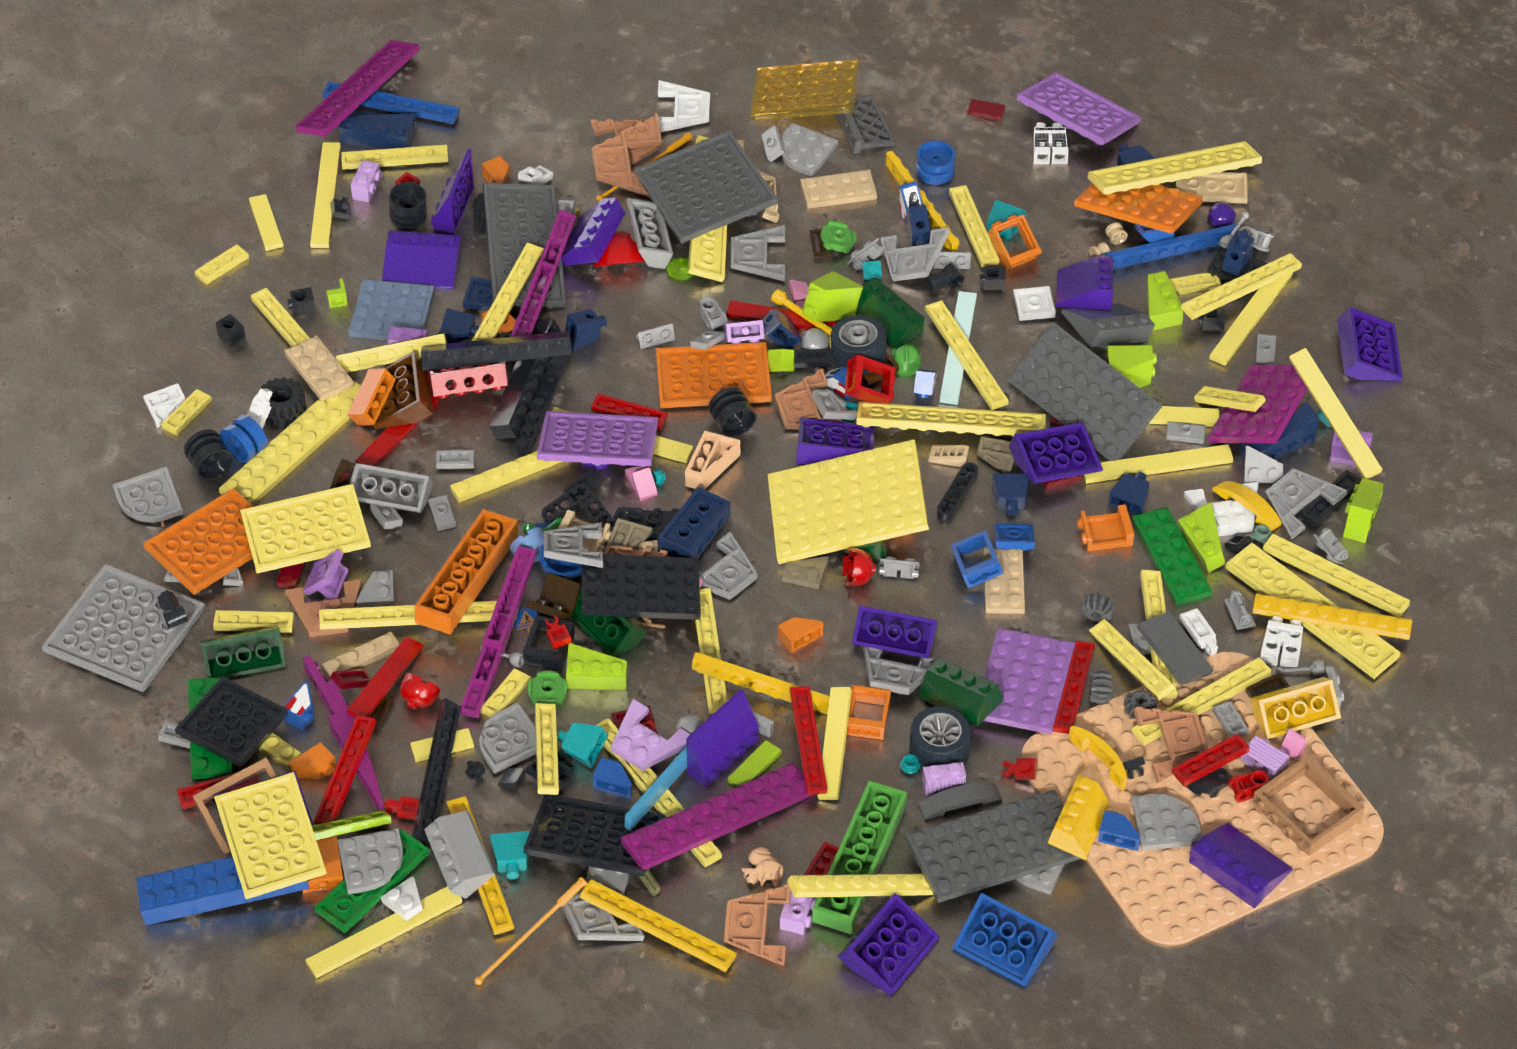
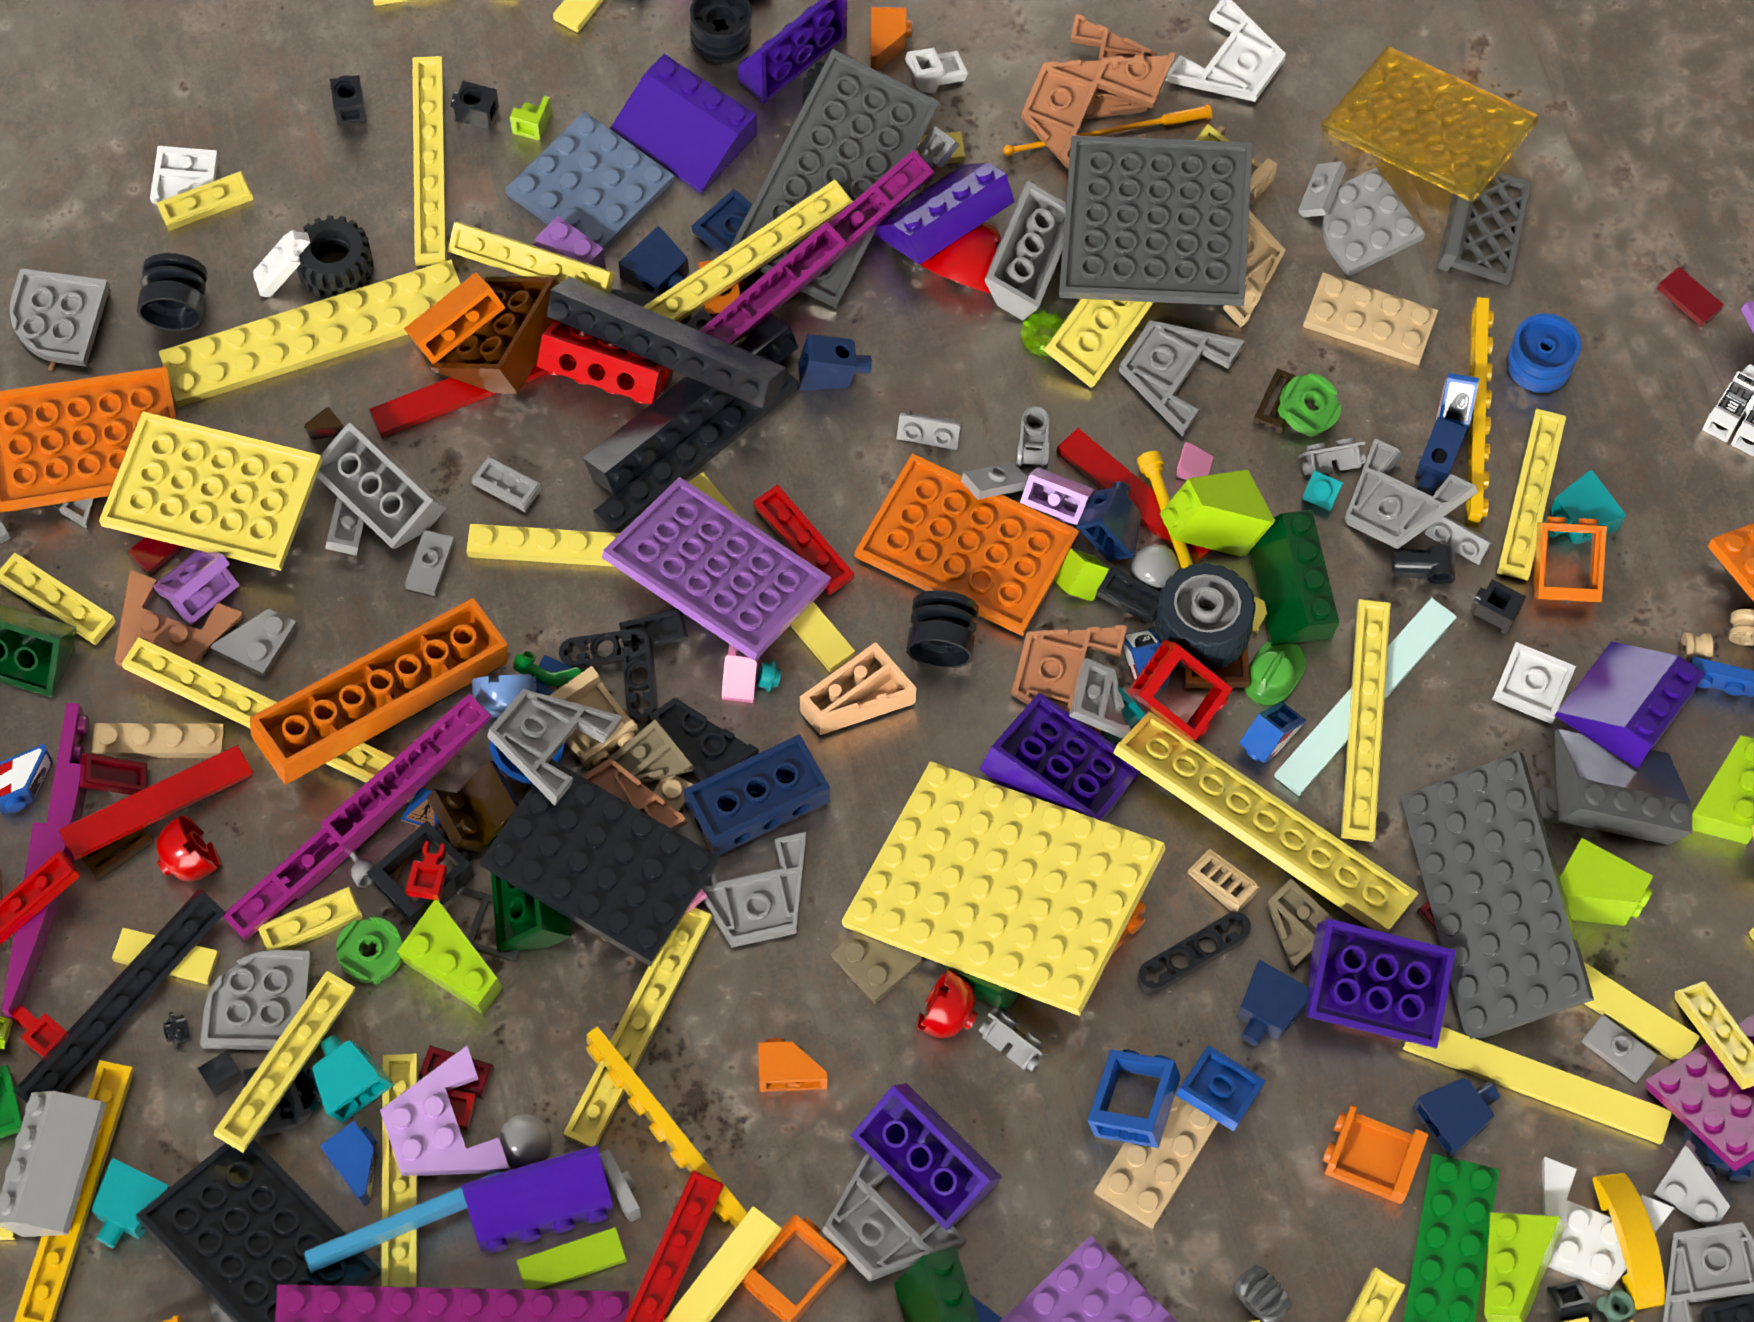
camera: 30 degrees right, 15 degrees up
blue wheel [220,414,268,463] -> none
tan plate [284,335,354,401] -> none

